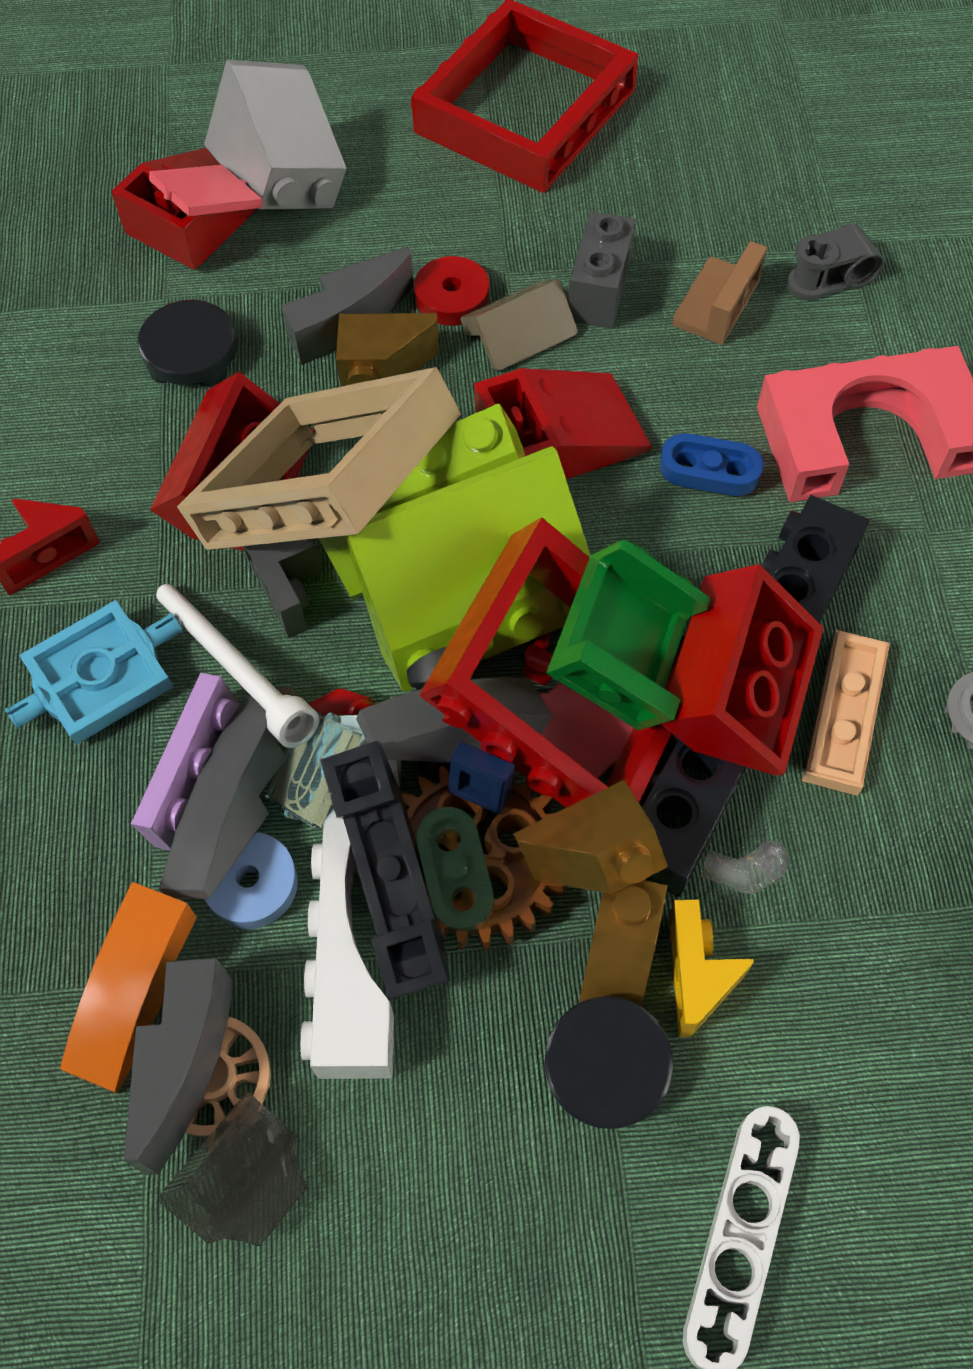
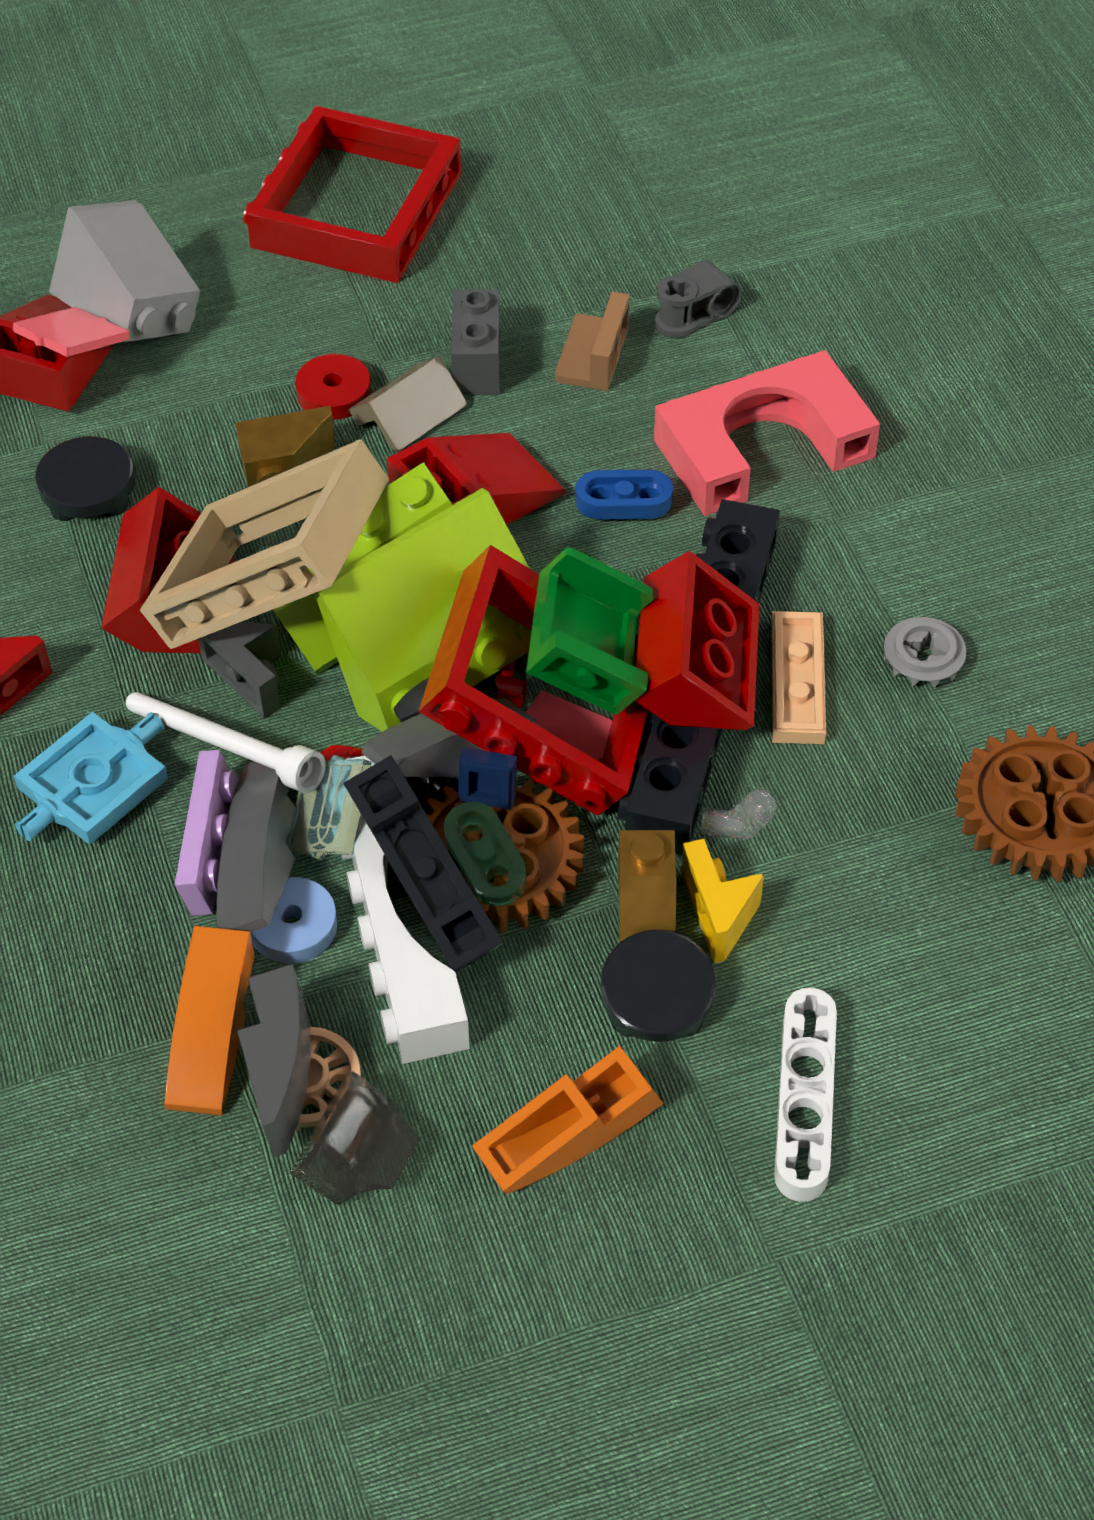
camera: 15 degrees left, 10 degrees down
dark grey slope [281,246,414,365] -> none
pearl gold slope [514,780,668,894] -> none
none -> orange slope [472,1046,664,1195]

